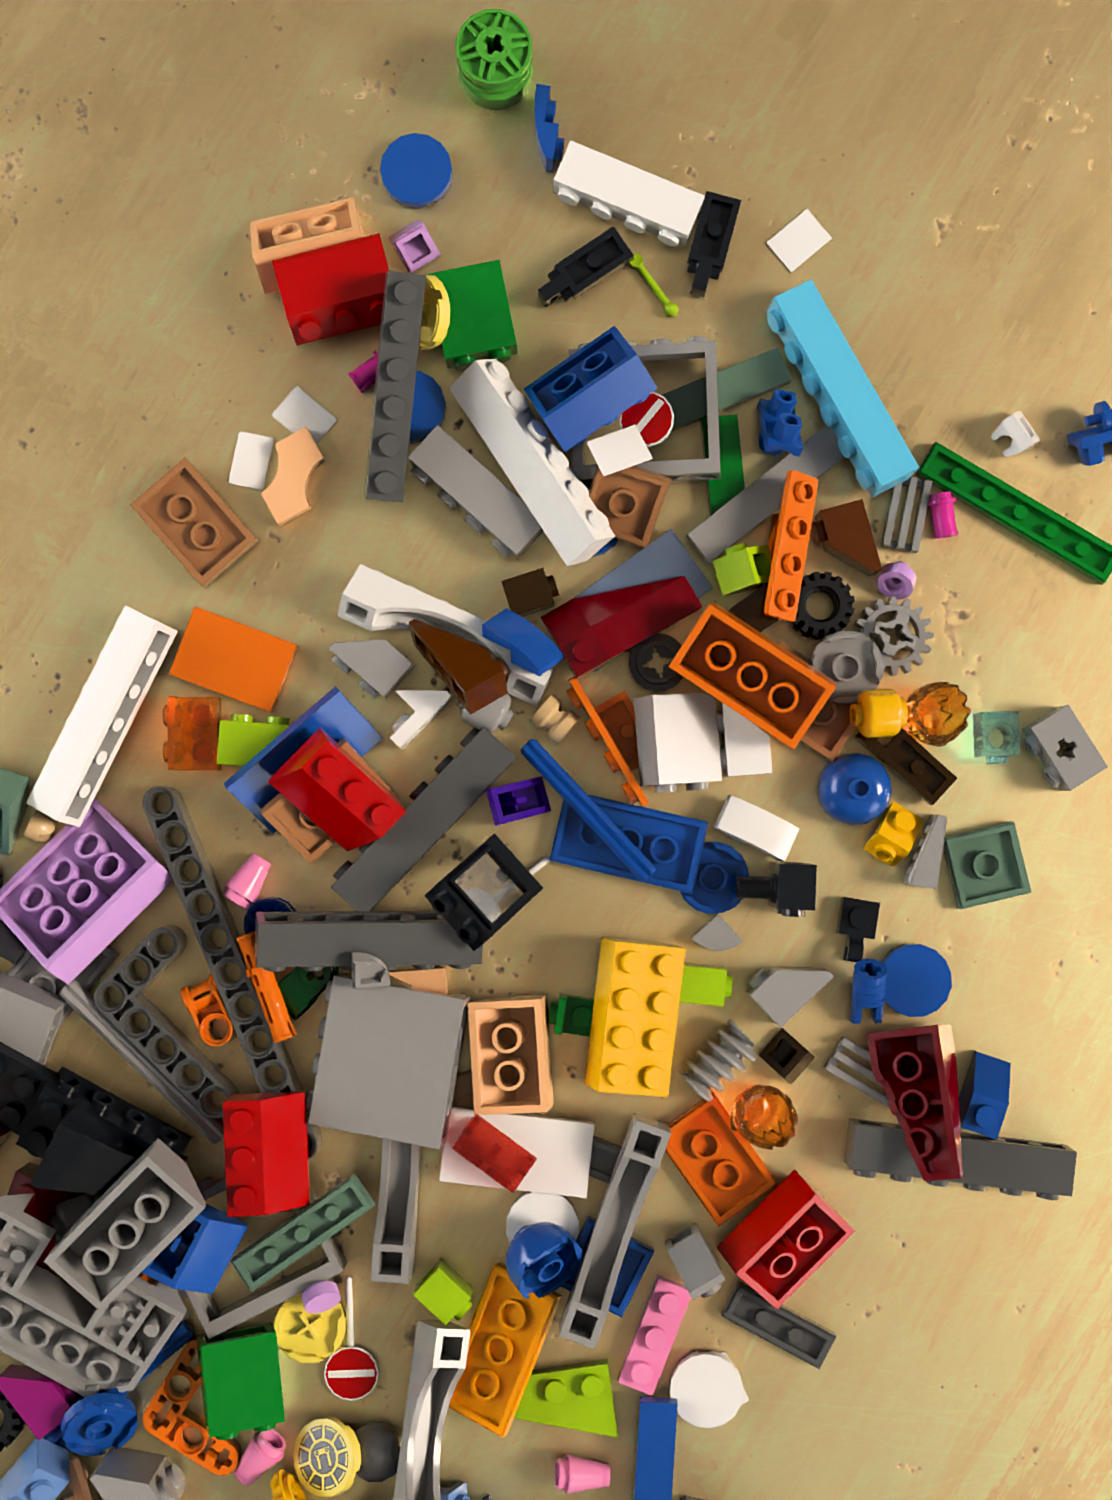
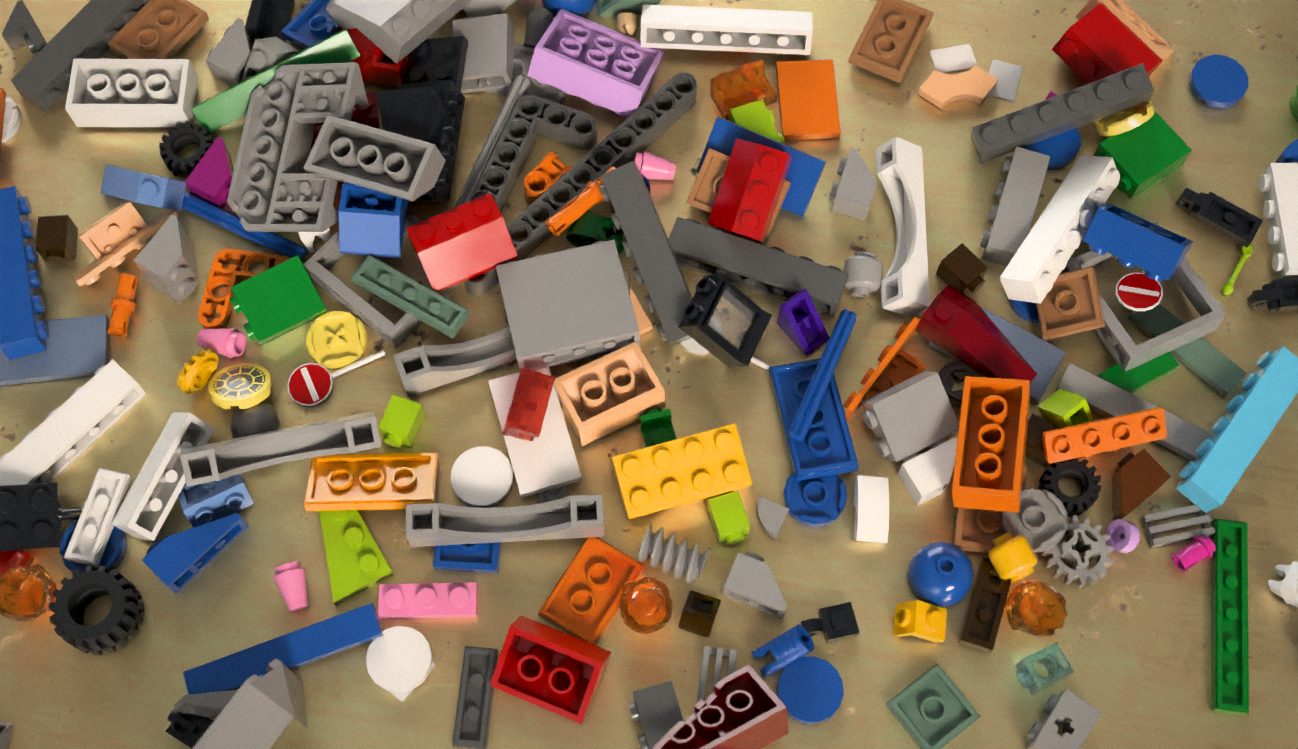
camera: 65 degrees right, 20 degrees down
blue tile [61,1393,138,1456] -> none
lavender tile [301,1281,341,1313] -> none
light grey tile [351,952,391,989] -> none
lavender slope [388,220,440,273] -> none
white slope [390,690,454,749] -> none
reddish brown slope [409,619,508,715] -> none
blue slope [482,608,563,676] -> none
blue cylinder [506,1221,582,1298] -> none
tan wheel [530,694,580,745] -> none
white sticker [586,425,653,476] -> none
light grey slope [665,1223,725,1300] -> none
black brick [735,861,817,917] -> none
blue hips [756,389,803,457] -> none
light grey slope [902,815,947,889] -> none

